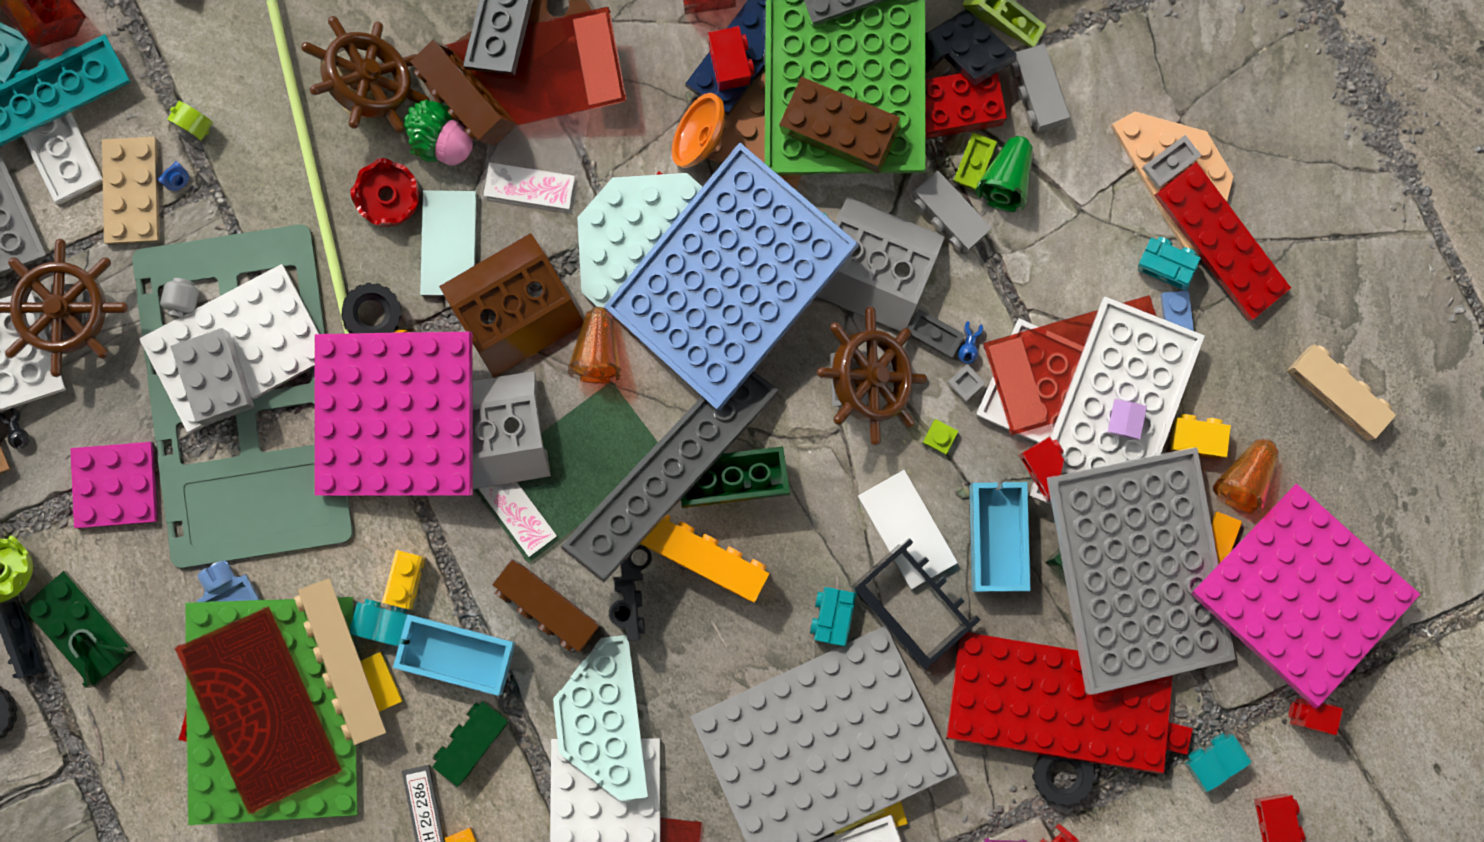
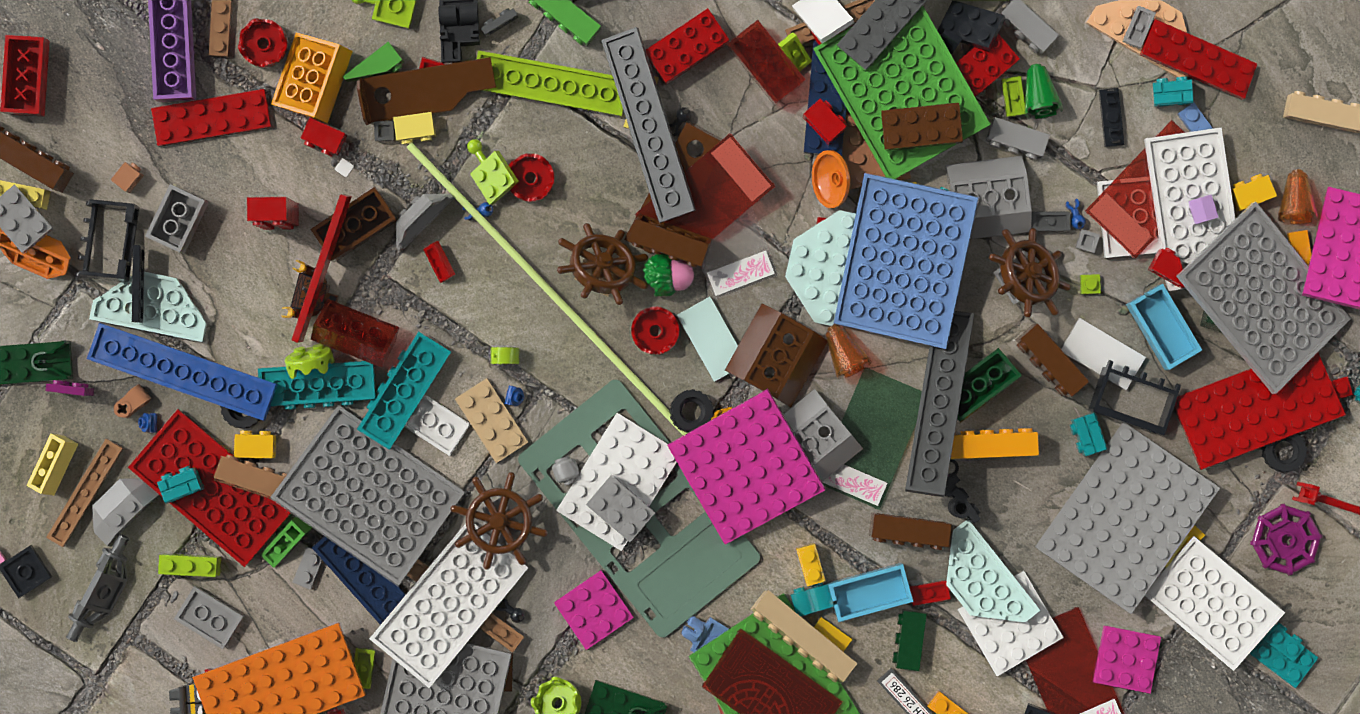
camera: 25 degrees left, 5 degrees up
none -> red plate [909,580,951,606]
none -> reddish brown brick [1015,323,1089,397]
none -> black plate [1098,88,1125,147]

